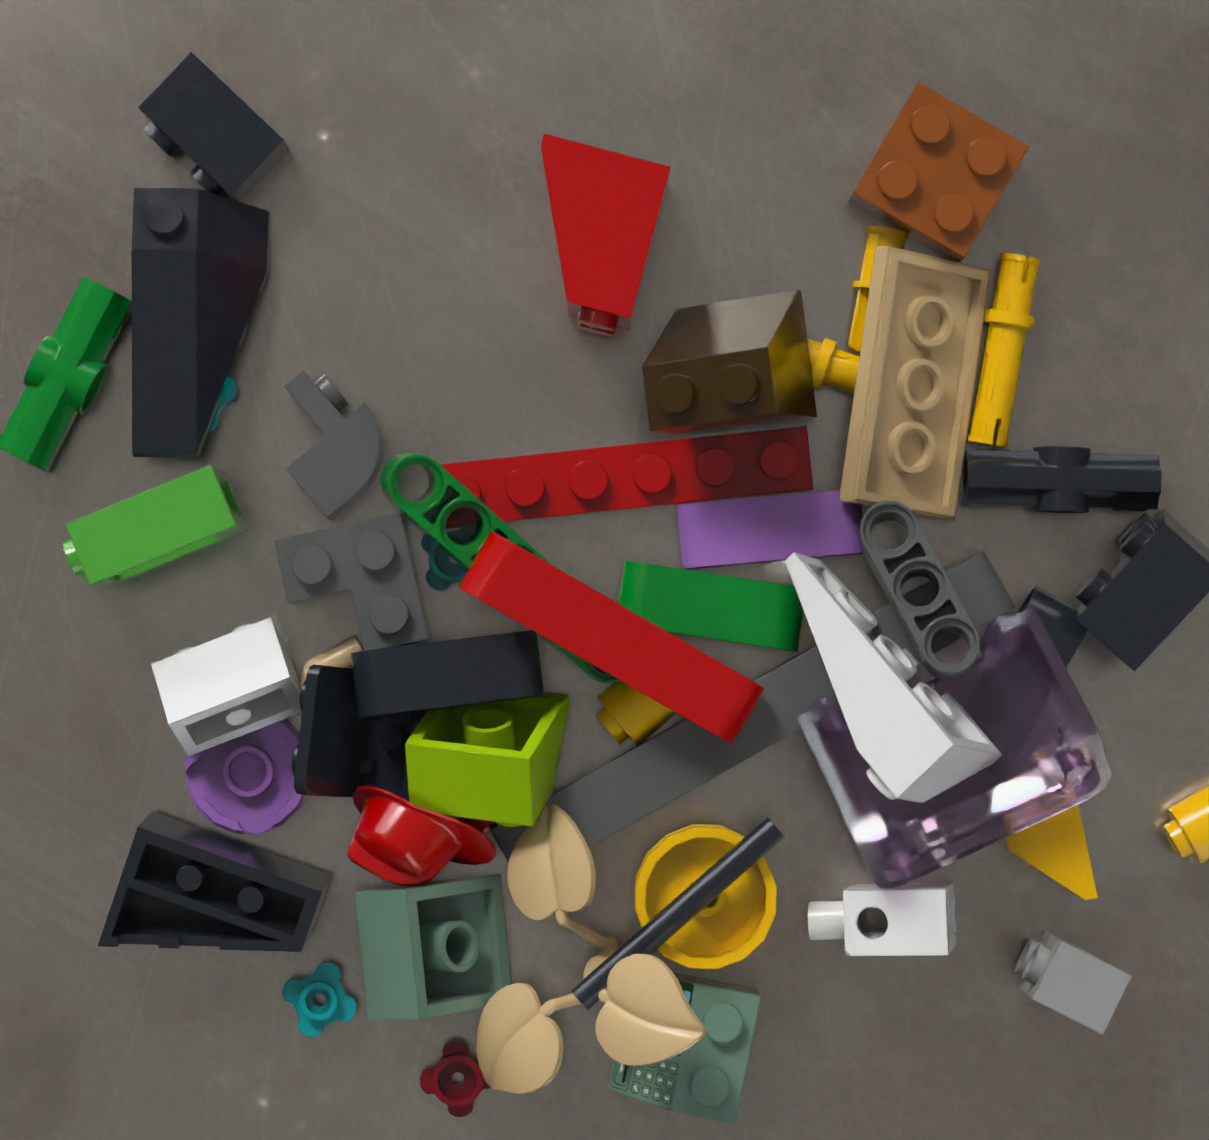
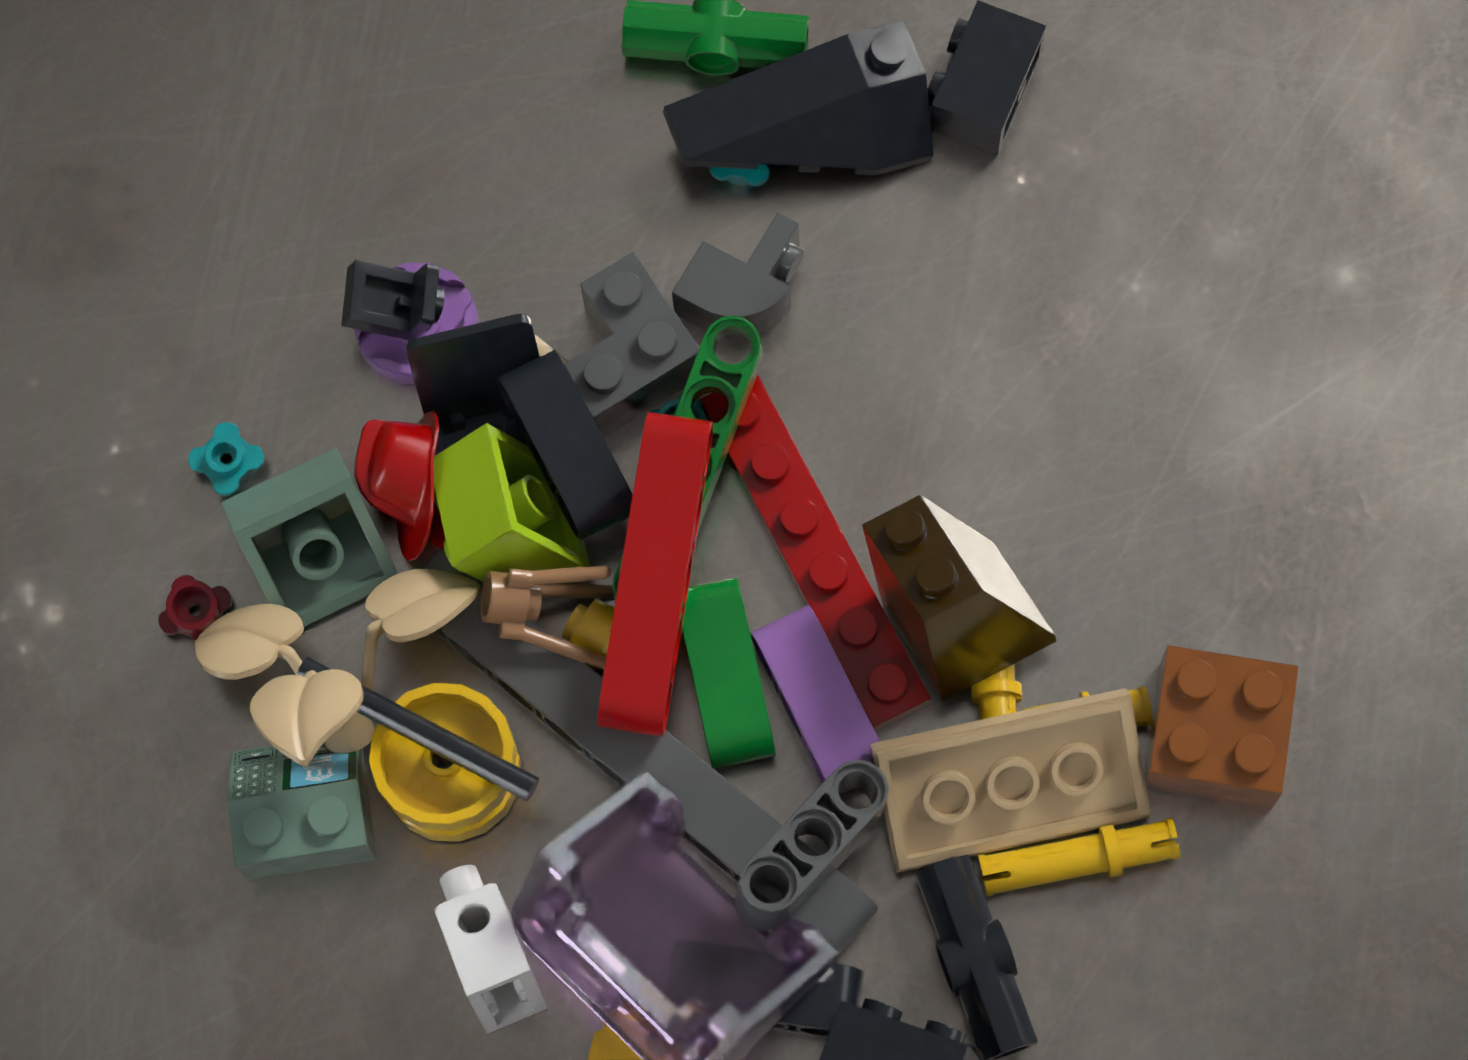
camera: 75 degrees right, 15 degrees down
bright green window [62,465,249,587] -> none
black wedge [98,811,332,952] -> none
white brick [151,617,302,757] -> none
red slope [541,134,671,337] -> none
white wedge [785,552,1002,803] -> none
none -> black bracket [341,260,445,341]
none -> medium nougat plant [480,566,614,669]

